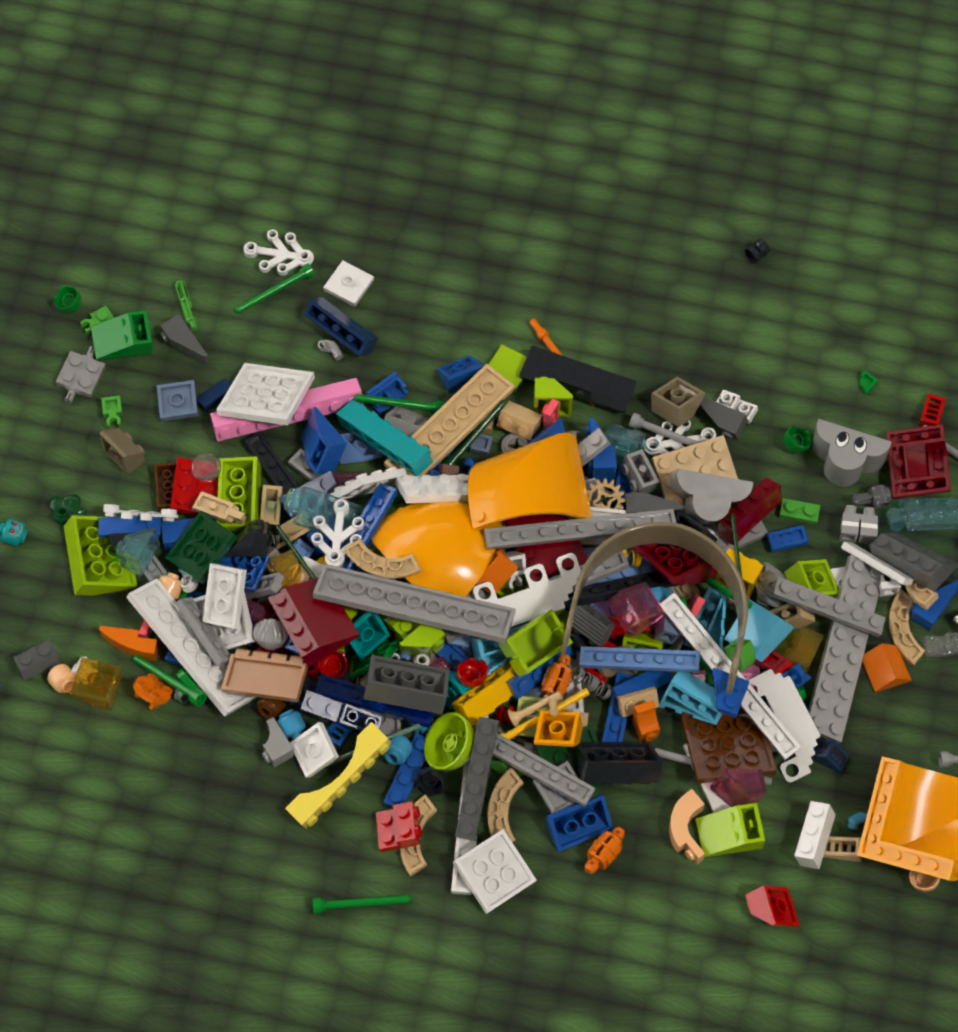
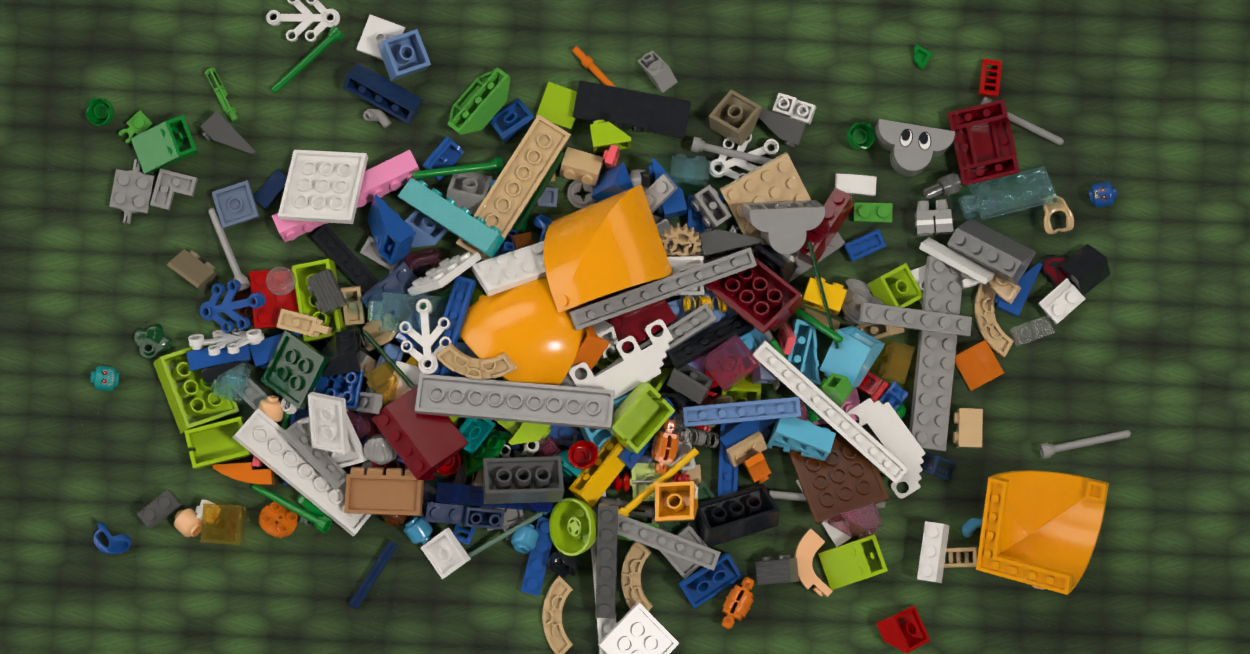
camera: 10 degrees left, 20 degrees up
bright green plate [101,395,123,429] -> none
light grey arch [262,717,295,768] -> none
light yellow arch [285,722,392,828] -> none
plate [376,801,422,852] -> none
tan piece [508,691,563,727] -> none
dark tan piece [560,522,748,695] -> none
blue wing [712,668,750,718] -> none
none -> light grey plate [150,168,198,211]
none -> lime piece [184,417,253,469]
none -> blue plant [200,279,266,333]
none -> light grey piece [208,208,250,291]
none -> dark grey brick [307,268,348,315]
none -> dark blue axle [349,541,398,609]
none -> medium blue brick [378,29,431,81]
none -> bright green wedge [447,67,511,135]
none -> light grey slope [637,50,677,93]
none -> dark grey brick [755,555,799,585]
none -> white slope [835,174,877,196]
none -> tan brick [953,408,983,448]

